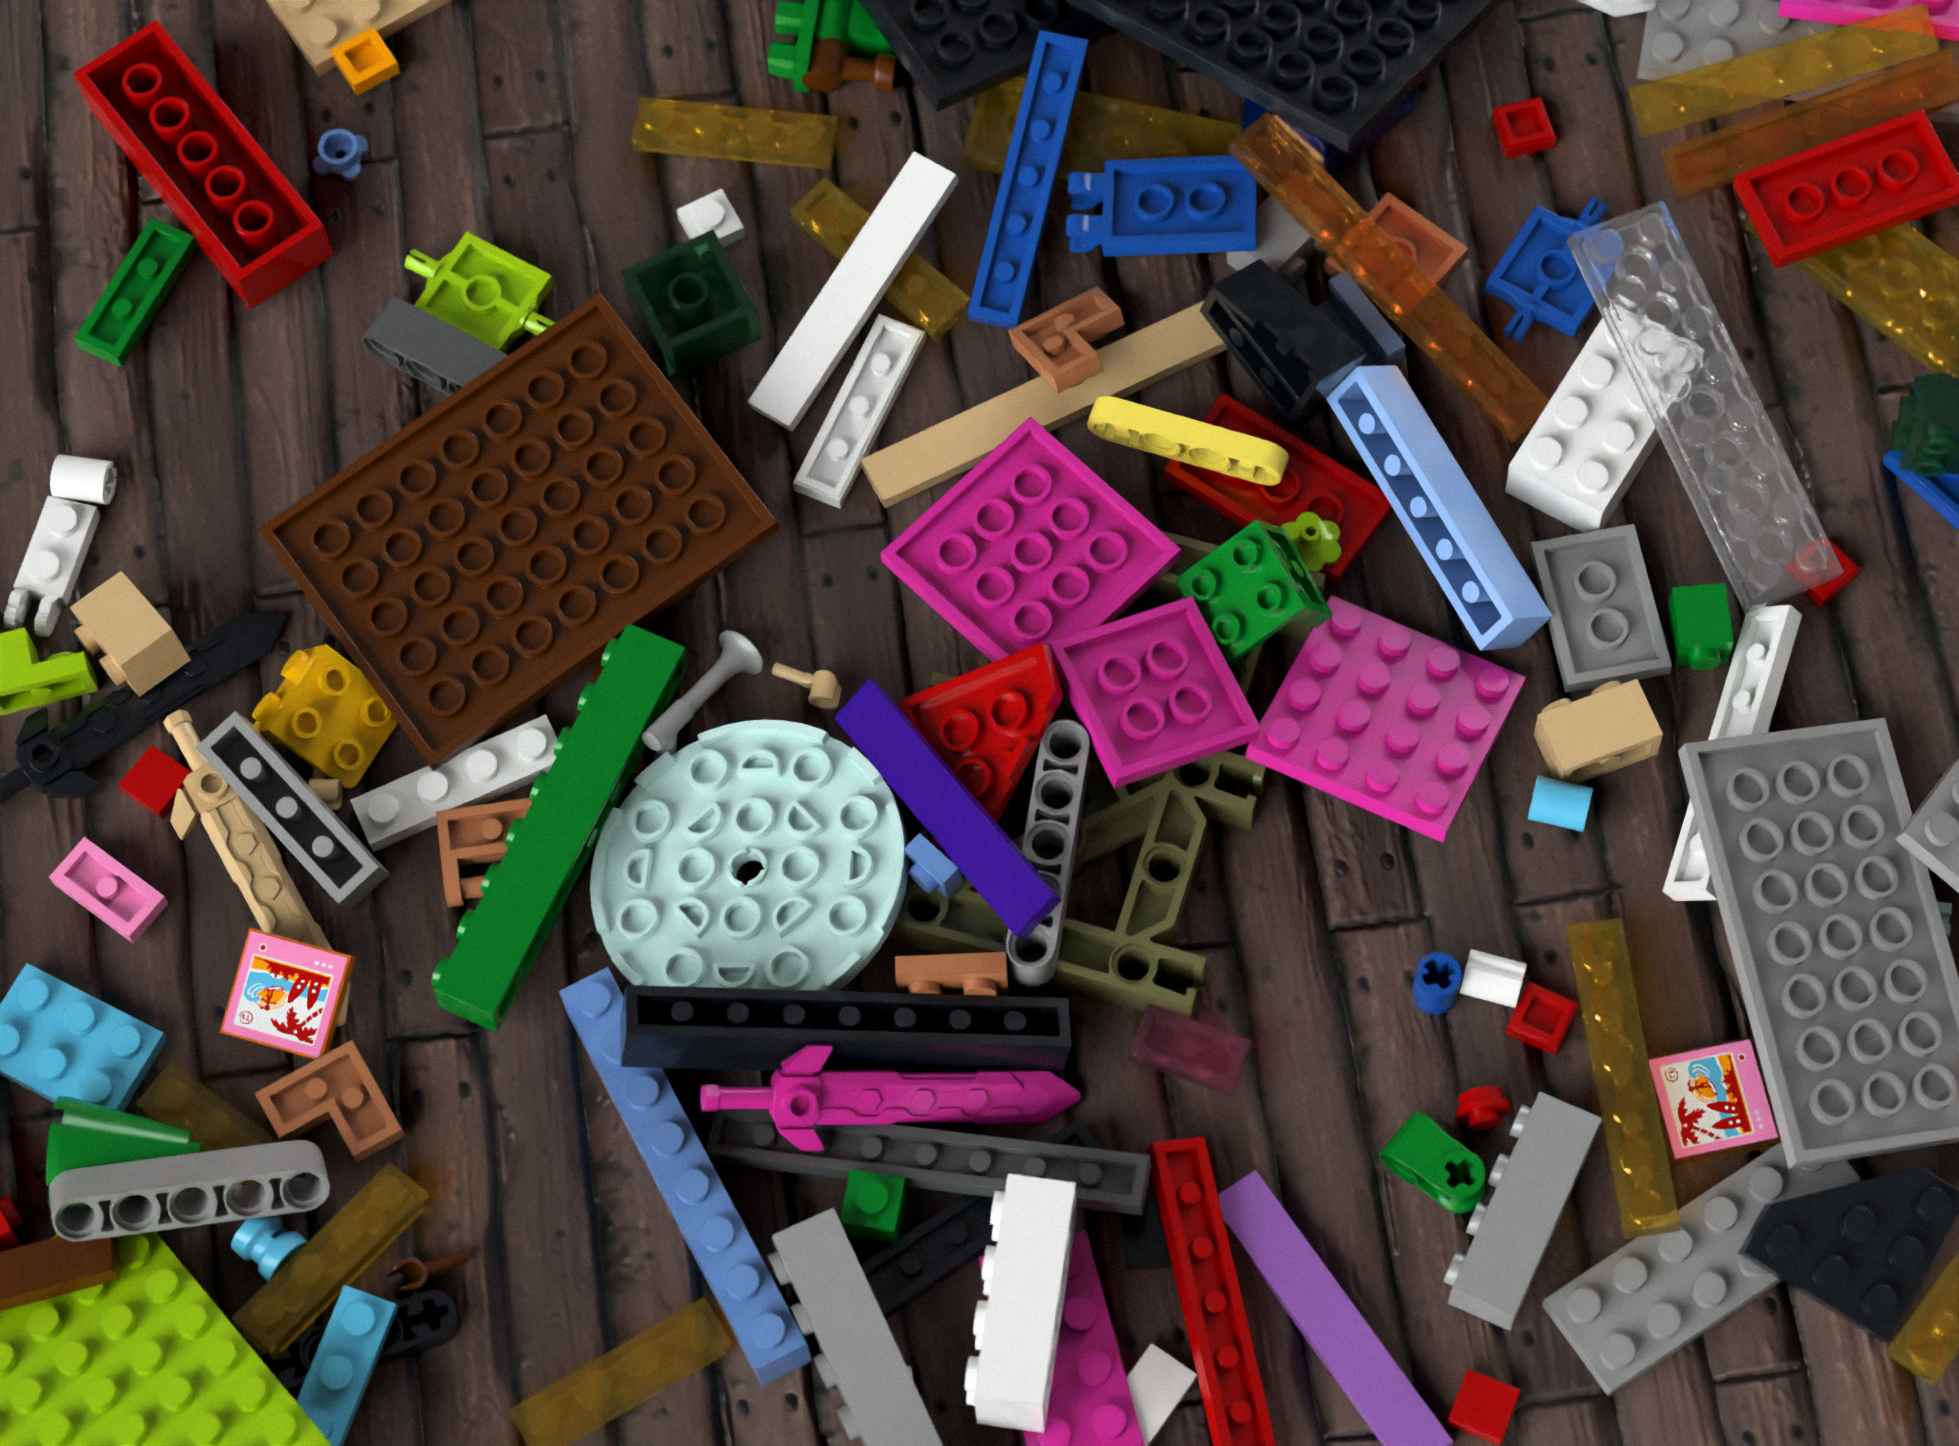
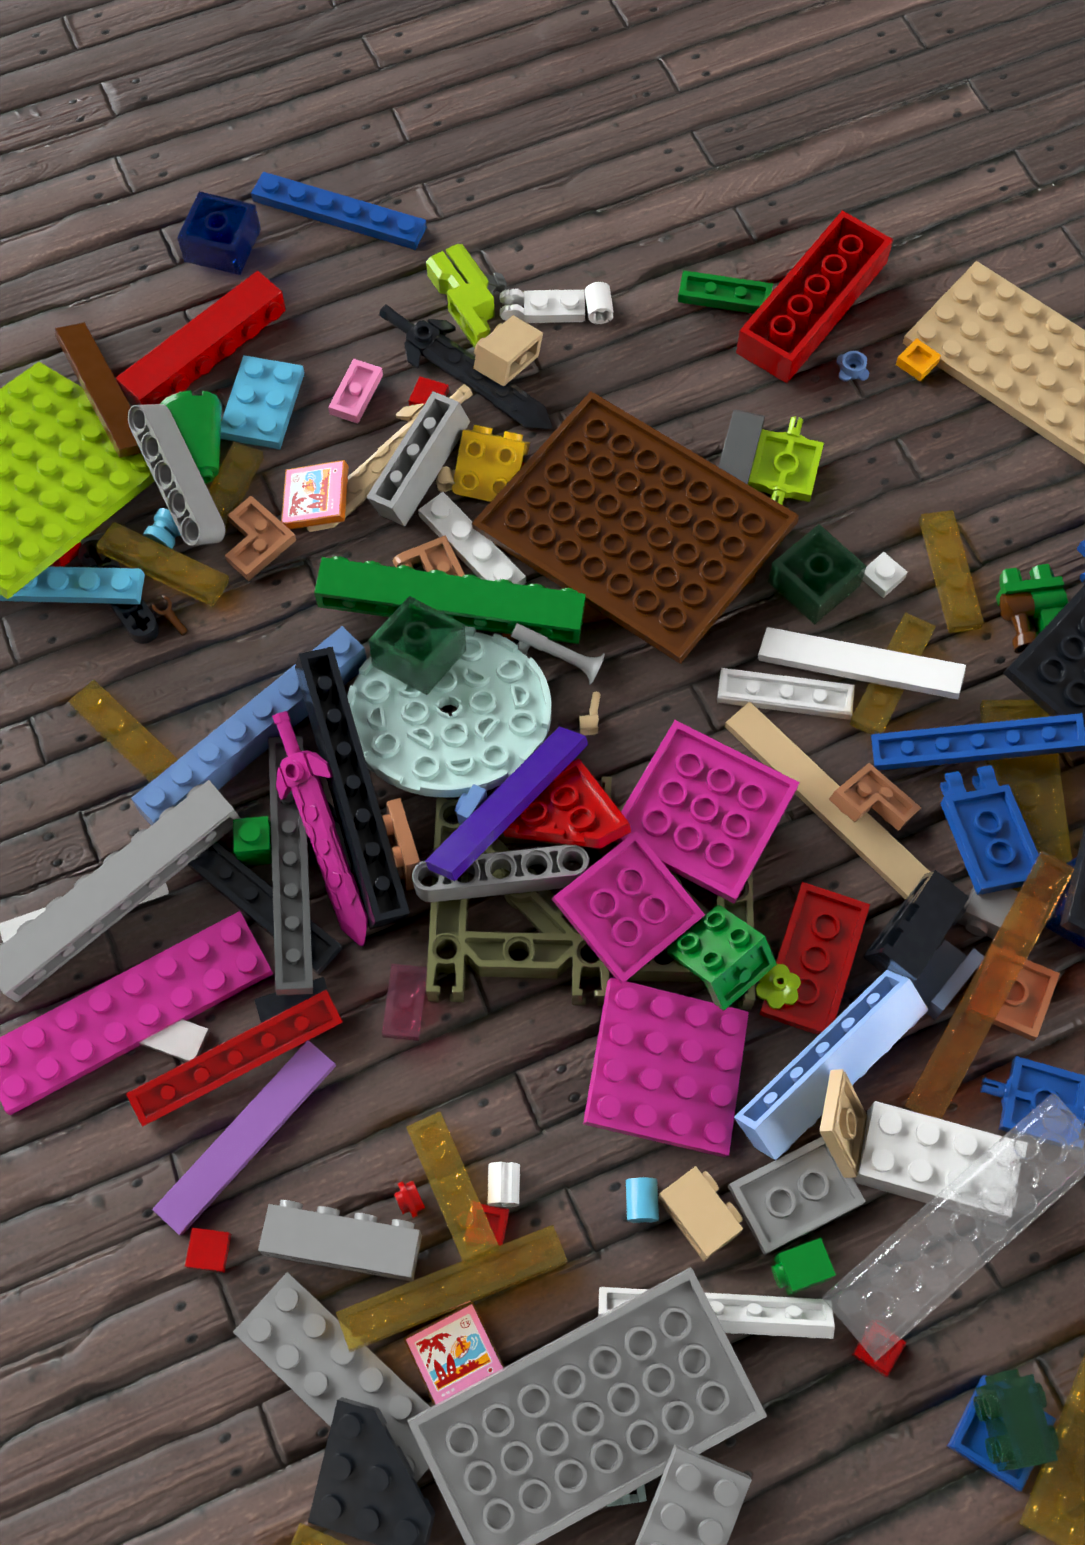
camera: 70 degrees right, 0 degrees up
white brick [965,1173,1077,1433] -> none
light yellow beam [1087,396,1289,485] -> none
green piece [1379,1111,1485,1214] -> none
blue piece [1412,952,1462,1015] -> none
none -> clear green brick [369,596,466,695]
none -> clear yellow plate [406,1111,500,1265]
none -> tan plate [819,1069,867,1178]

